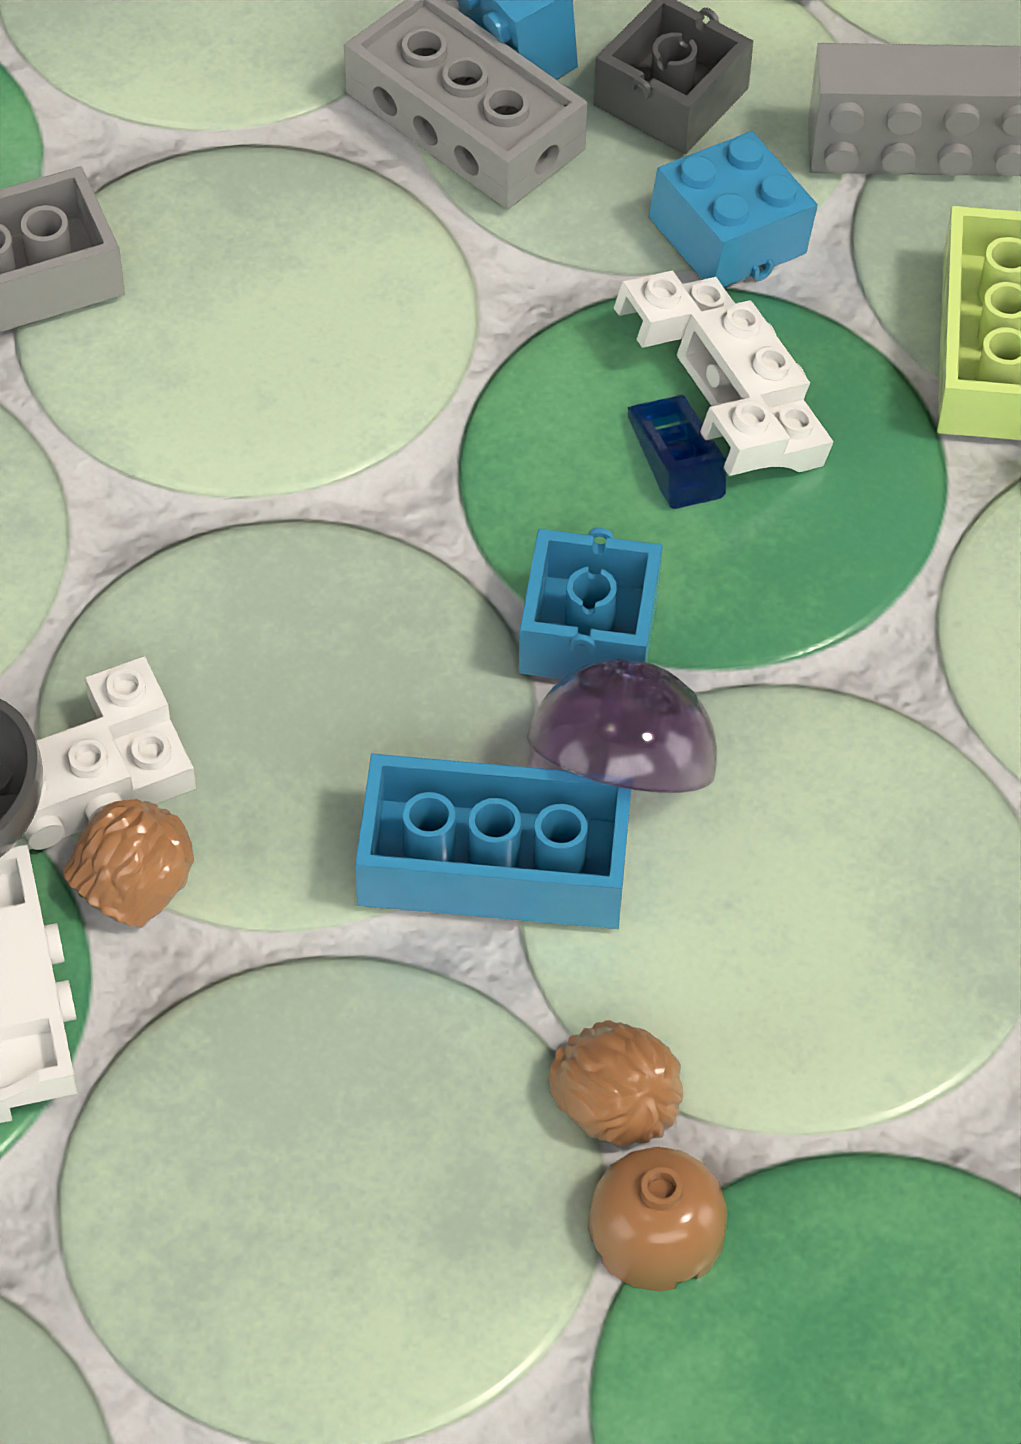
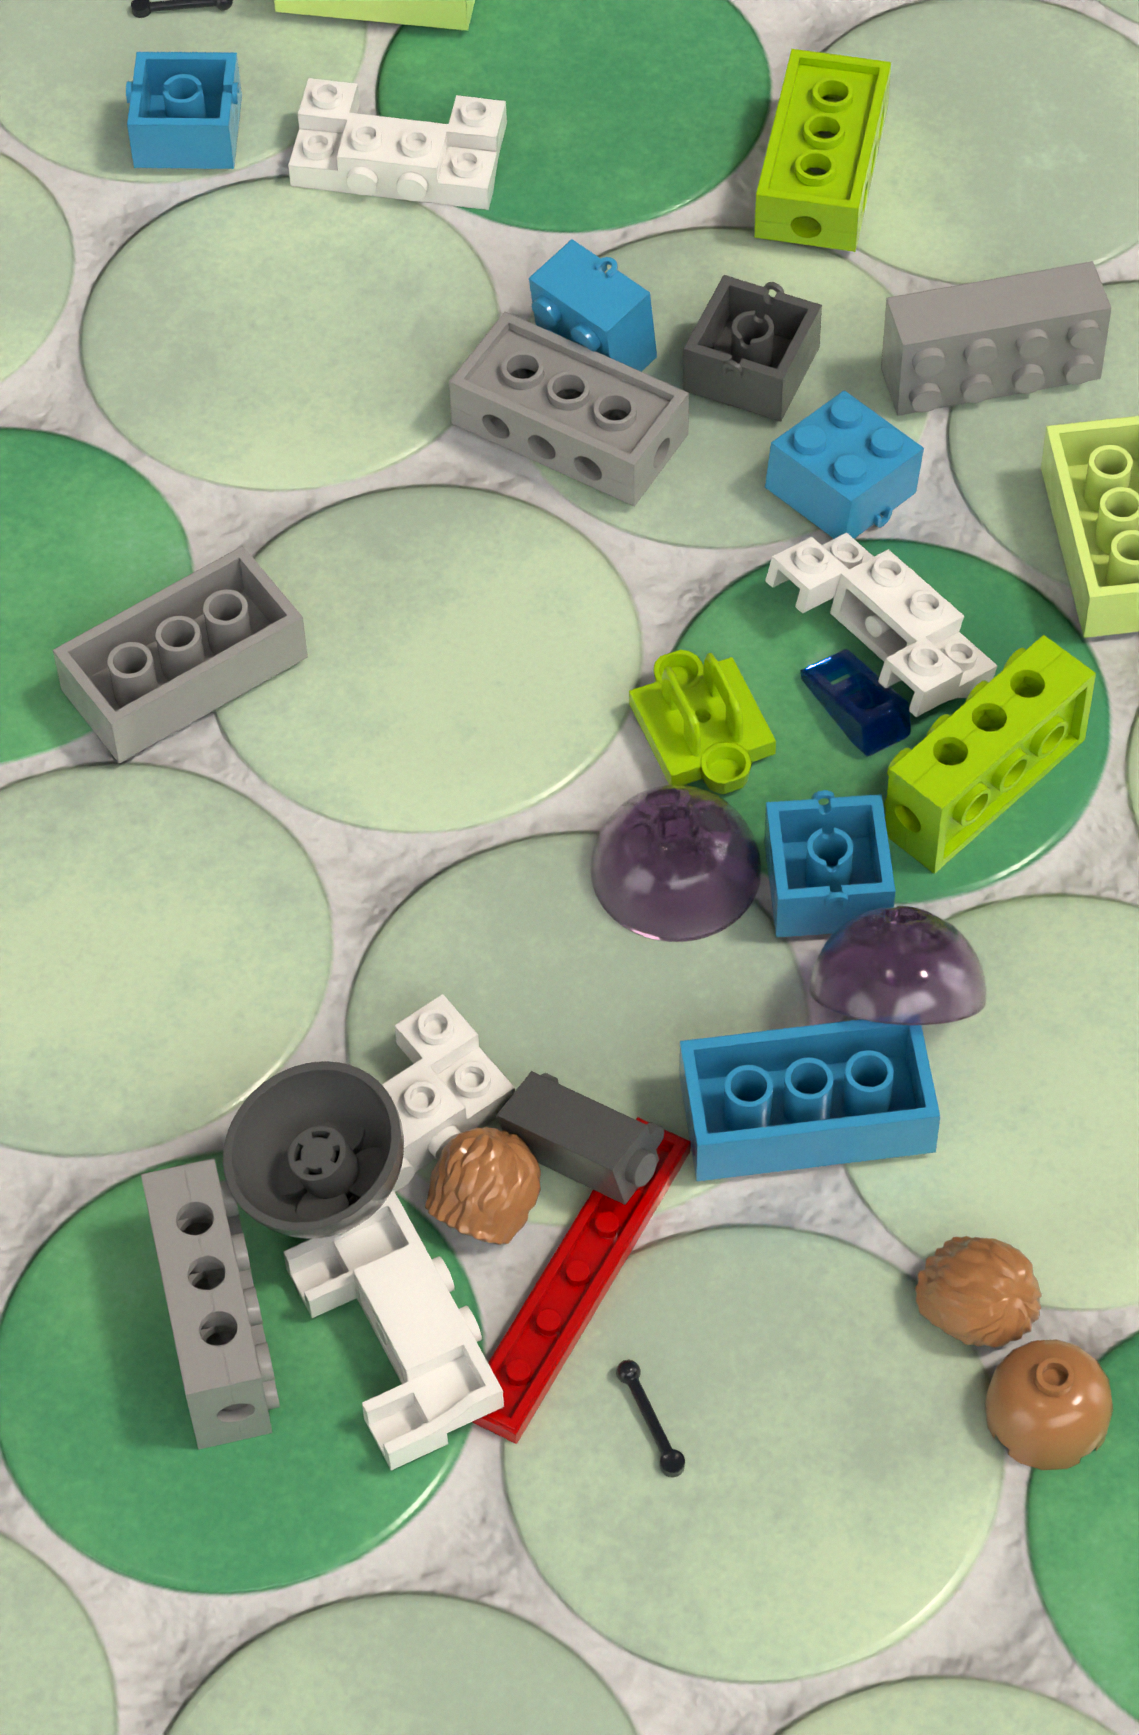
camera: 10 degrees left, 0 degrees up
none -> red tile [472,1117,691,1444]
none -> dark grey brick [496,1071,664,1205]
none -> clear purple piece [591,785,761,942]
none -> black hinge [616,1359,685,1478]
none -> lime piece [629,650,776,794]
none -> lime brick [884,635,1096,874]

